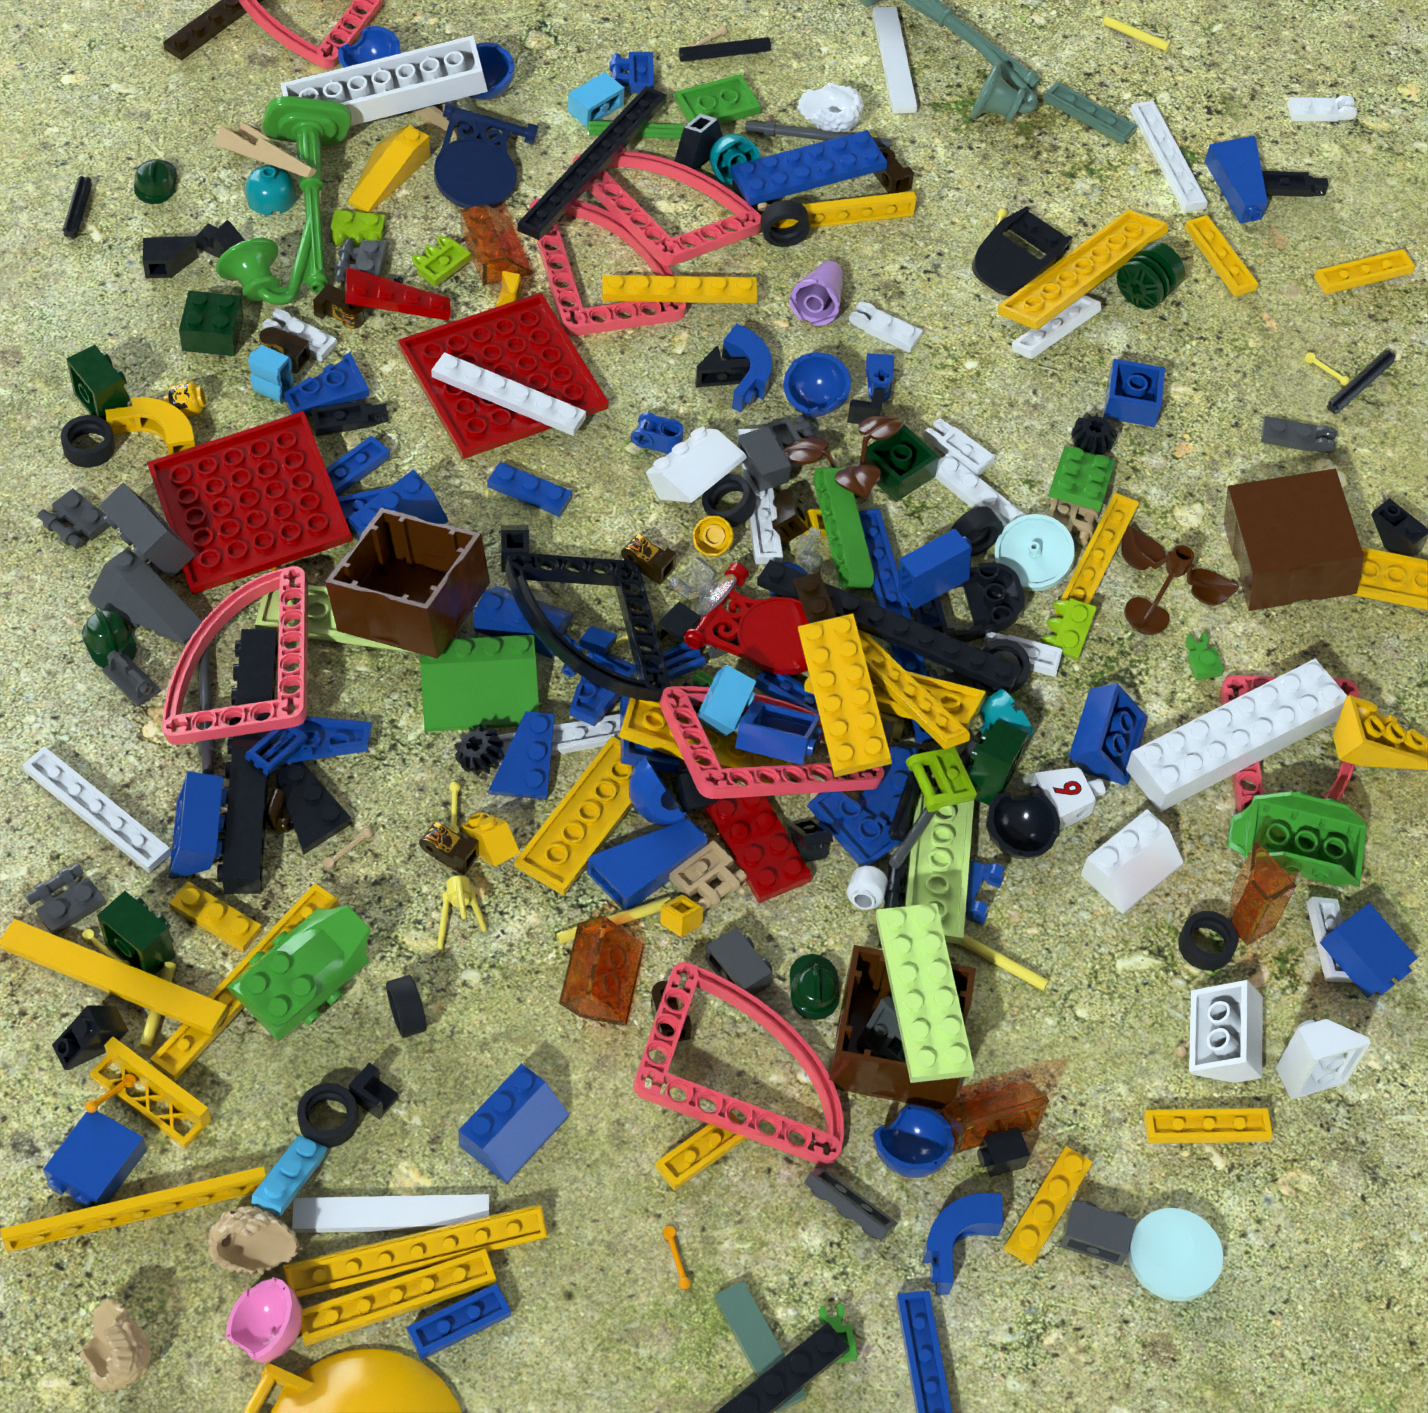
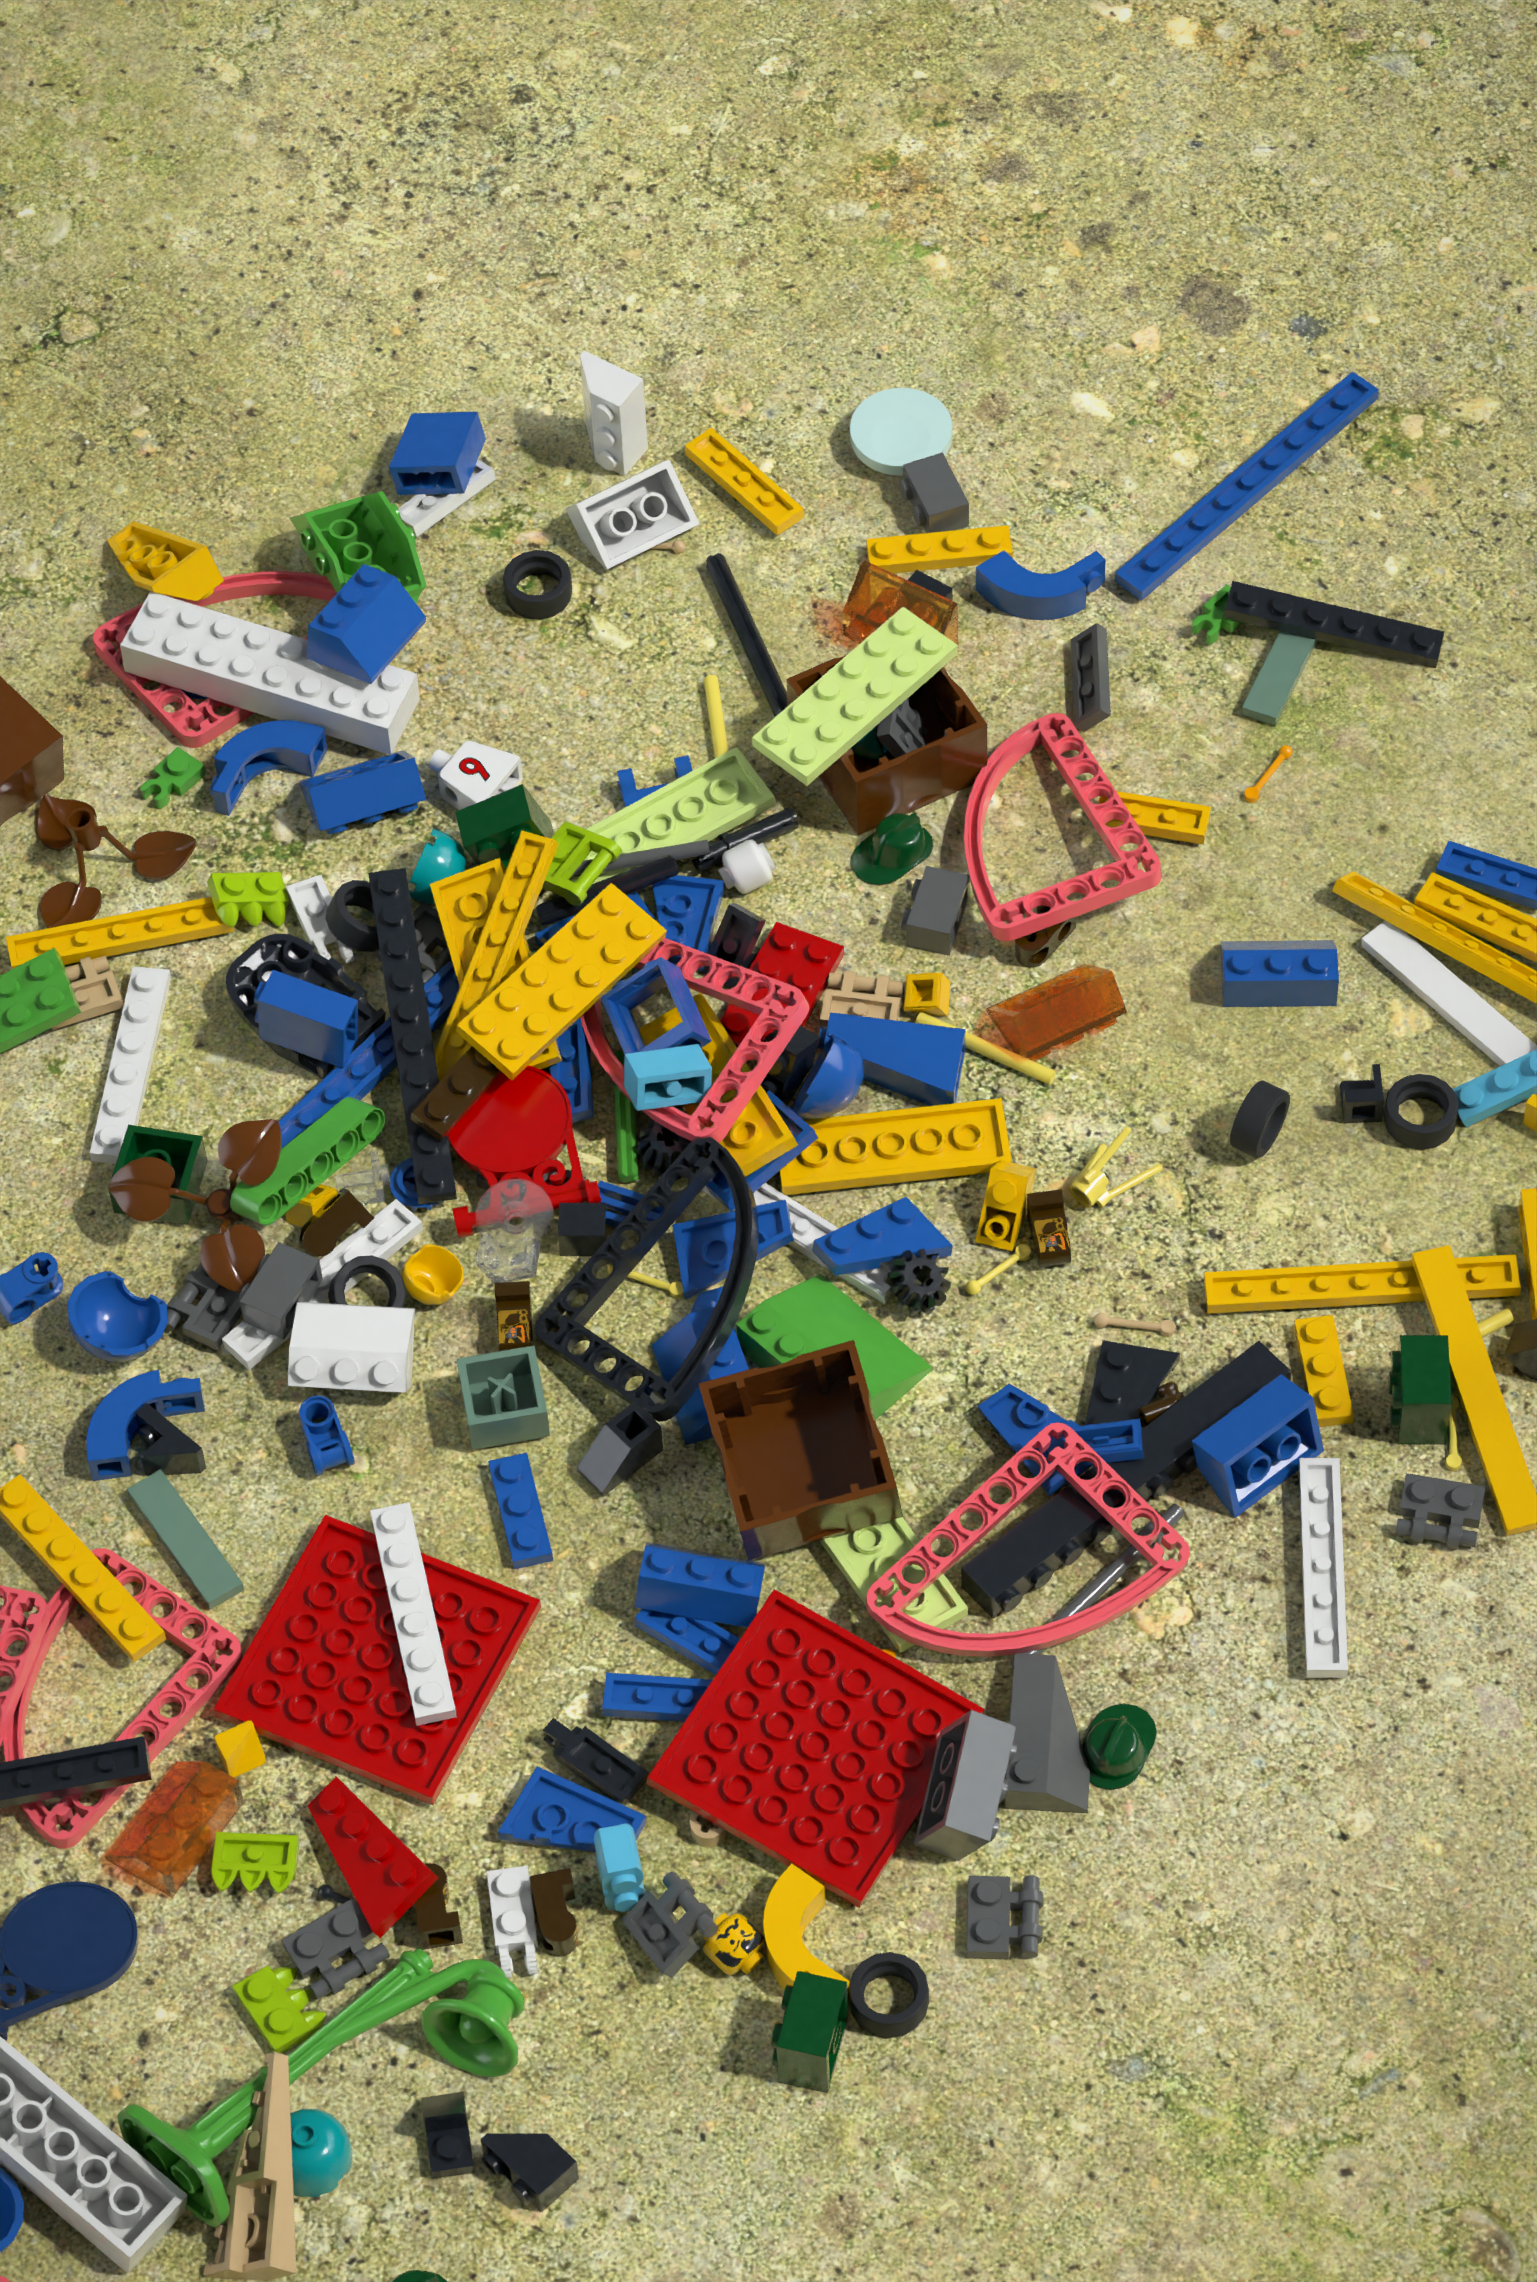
camera: 120 degrees left, 0 degrees up
dark grey hinge [102,651,161,707] -> none
dark green brick [179,290,244,356] -> none
bright green slope [227,905,371,1041] -> none
yellow wedge [348,125,430,213] -> none
blue tile [579,625,617,656] -> none
black panel [847,389,884,424] -> none
blue cylinder [873,1104,955,1178] -> none
white hinge [922,419,995,476] -> none
black tyre [950,506,1003,557] -> none
black cylinder [986,793,1060,859] -> none
light aqua piece [995,514,1075,592] -> none
white slope [1081,809,1184,915] -> none
clear orange slope [1229,841,1296,946] -> none
none -> sand green tile [127,1469,244,1610]
none -> blue arch [210,720,328,816]
none -> blue slope [308,564,426,684]
none -> sand green brick [457,1346,550,1450]
none -> dark grey plate [622,1872,718,1978]
none -> black axle [706,553,787,717]

